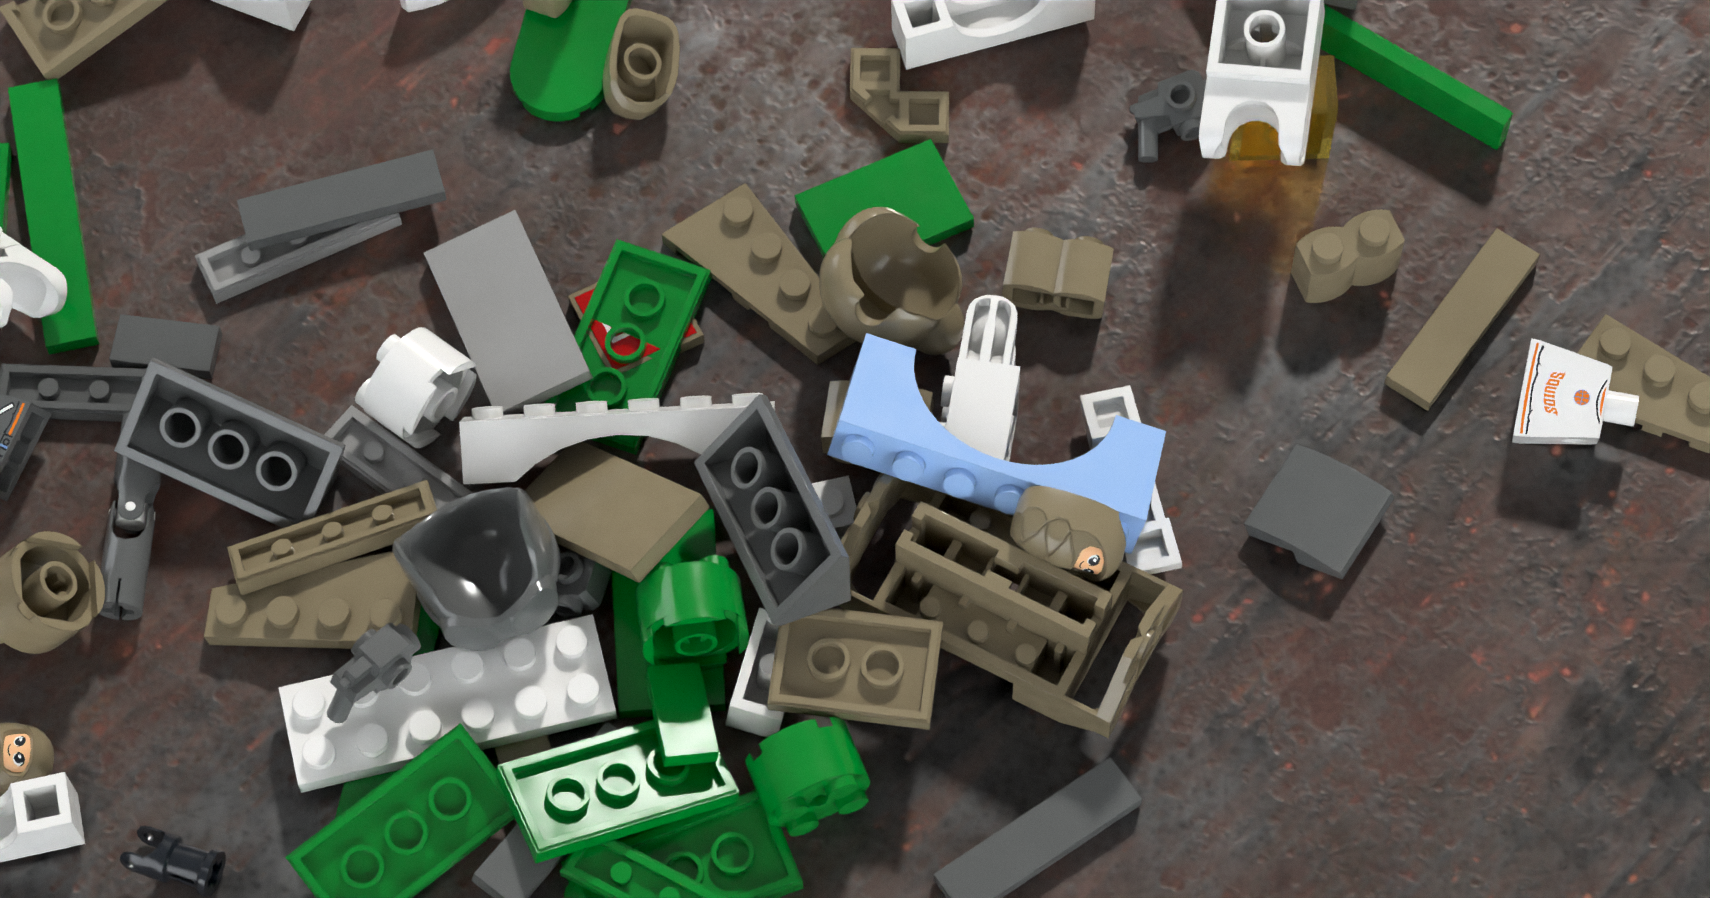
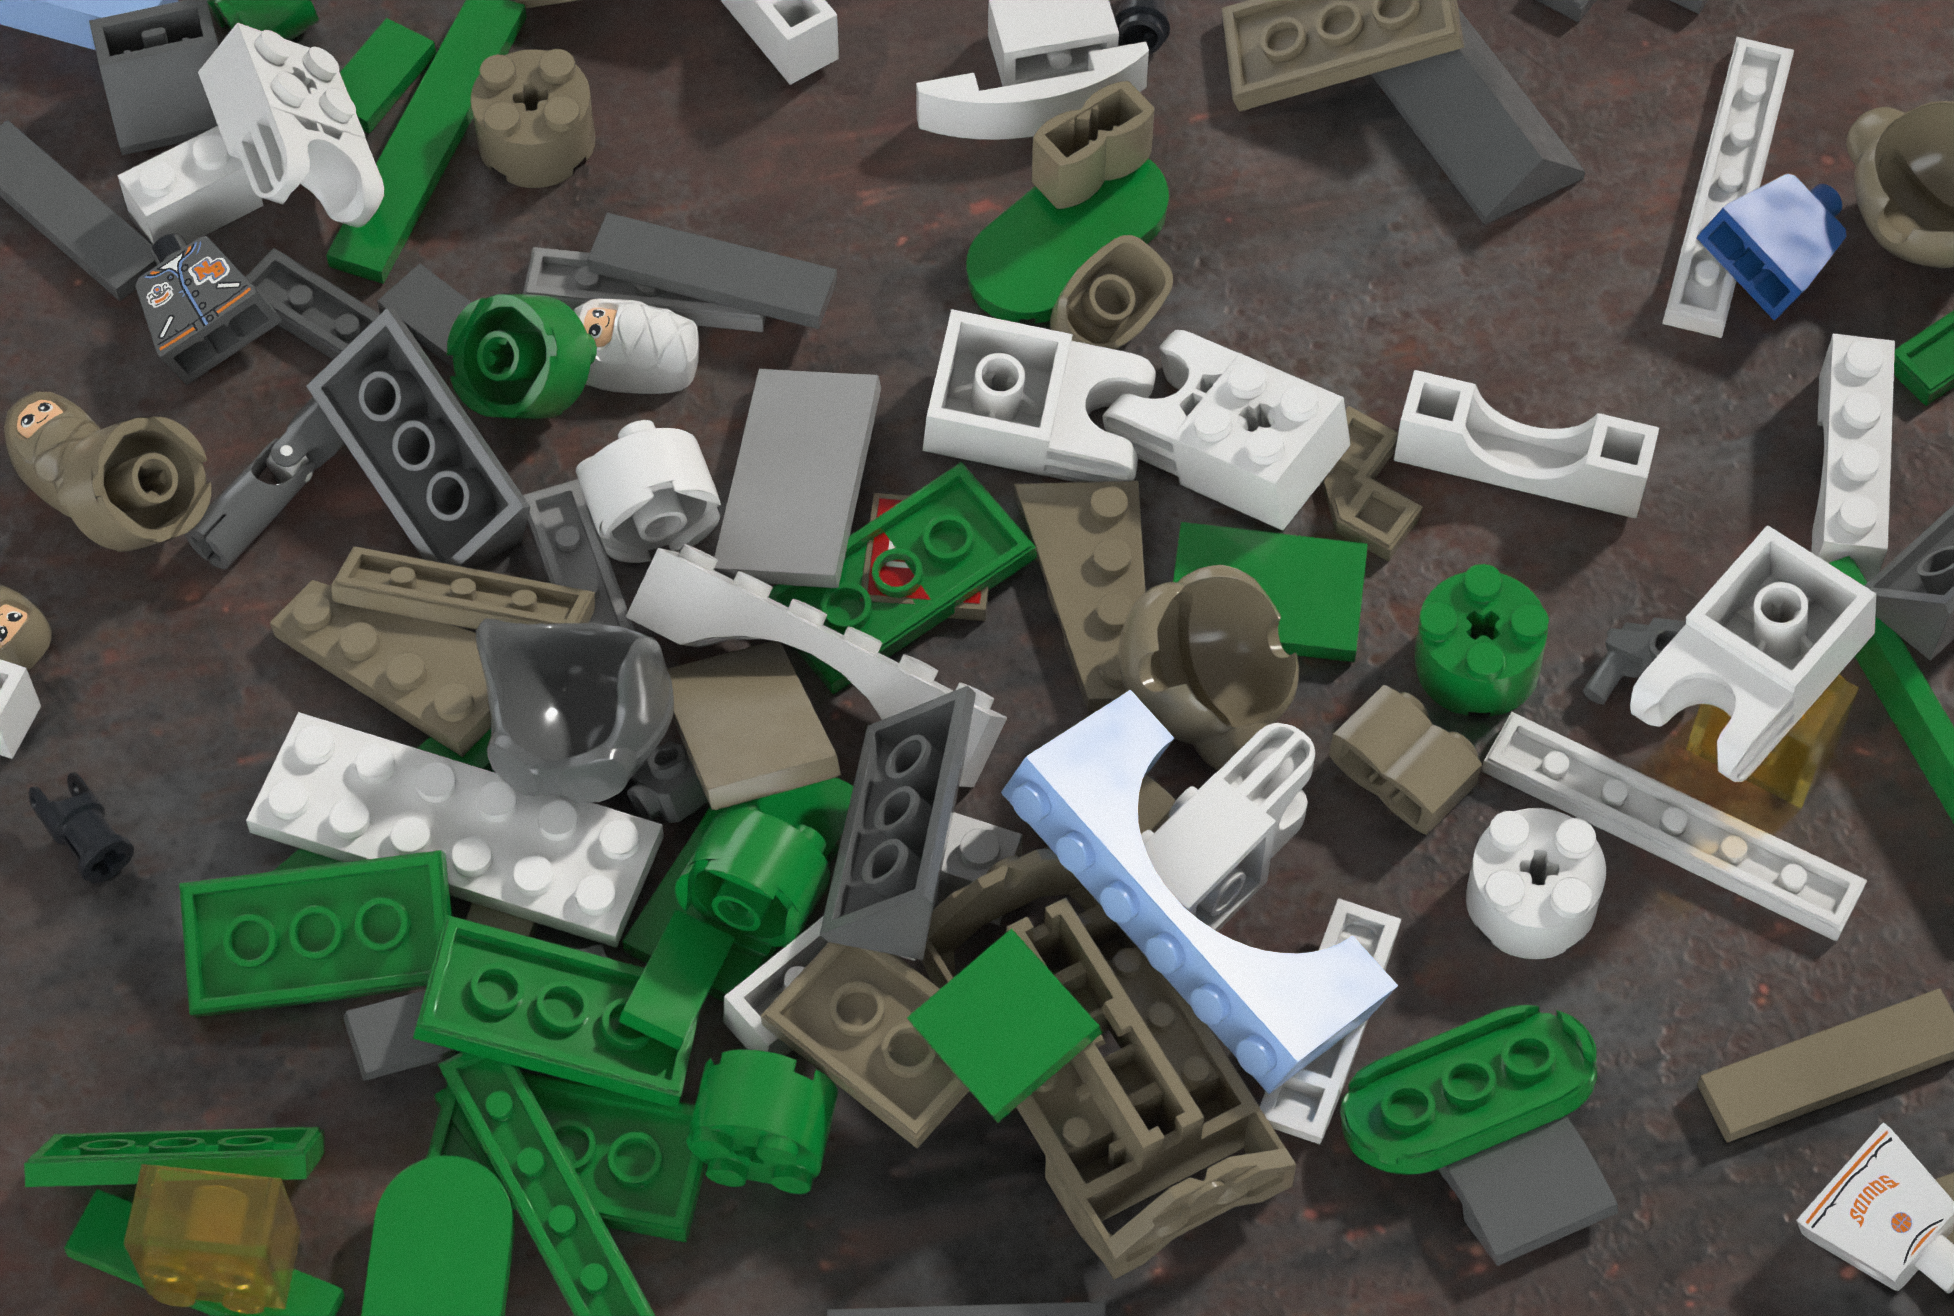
camera: 30 degrees right, 5 degrees down
dark grey piece [327,623,420,723] -> none
dark tan piece [1010,486,1126,582] -> none
dark tan brick [1291,209,1405,303] -> none
none -> green brick [447,294,597,419]
none -> dark tan brick [471,49,595,188]
none -> white piece [574,298,699,394]
none -> green tile [907,928,1103,1123]
none -> white brick [923,309,1156,482]
none -> white brick [1102,330,1351,531]
none -> green tile [1340,1005,1597,1175]
none -> green brick [1415,564,1549,716]
none -> white brick [1466,808,1606,959]
none -> white tile [1481,712,1867,942]

